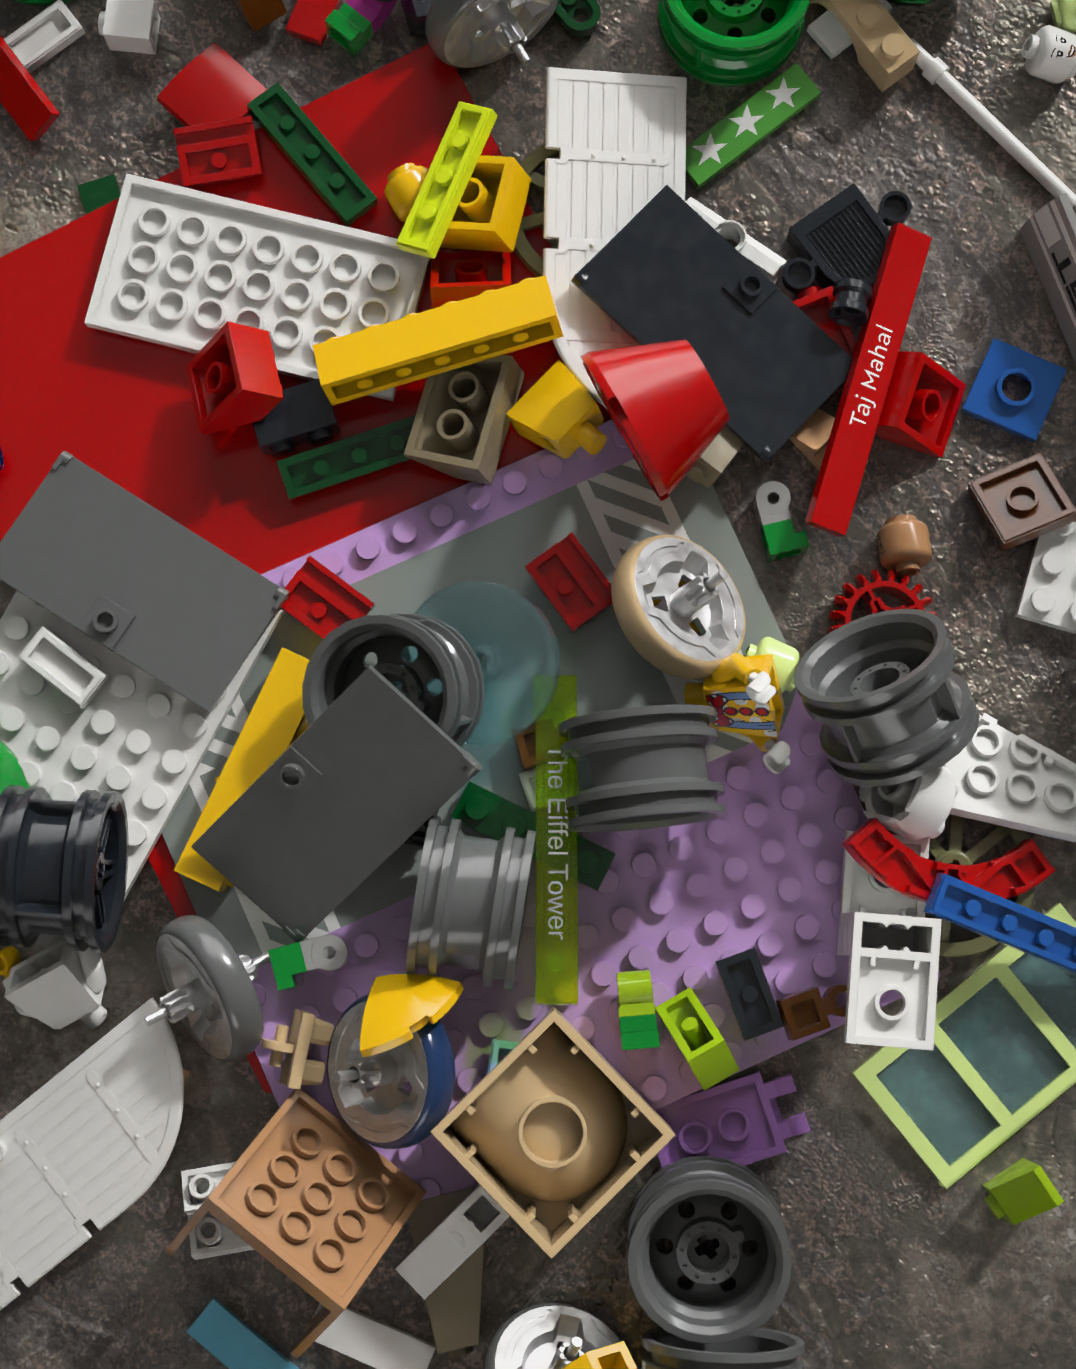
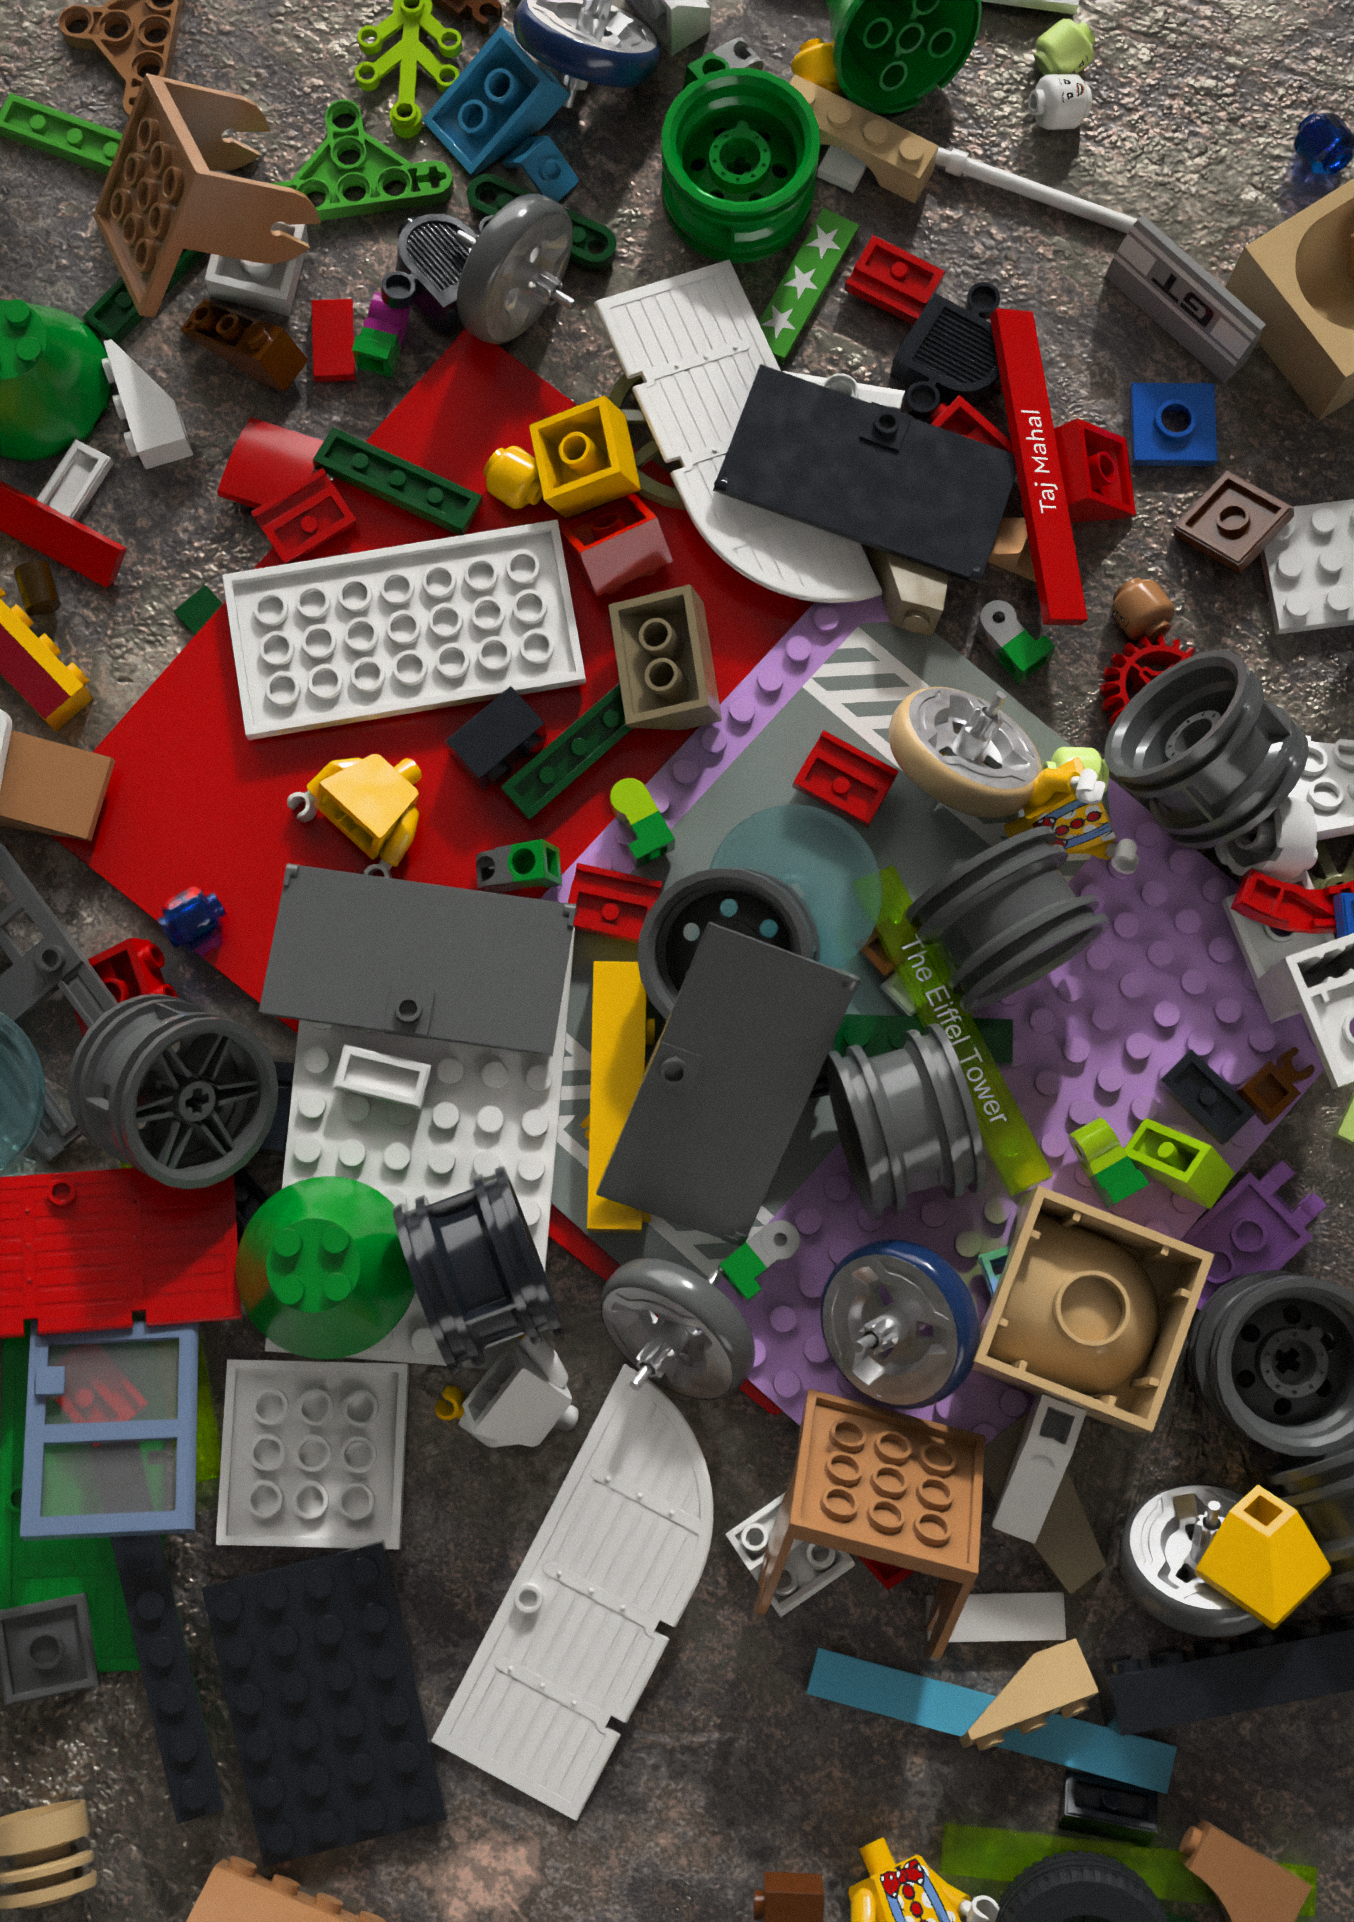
camera: 30 degrees left, 5 degrees down
red slope [186,321,283,434] -> none
tan hips [261,1009,334,1090] -> none
yellow brick [312,275,564,406] -> none
yellow brick [360,974,464,1058] -> none
neon yellow tile [396,101,498,259] -> none
yellow torso [506,360,607,459] -> none
red cone [580,339,730,501] -> none
black wheel [828,278,873,327] -> none
none -> yellow torso [287,754,422,878]
none -> leg [475,839,562,893]
none -> leg [610,778,675,869]
none -> red plate [844,235,945,325]

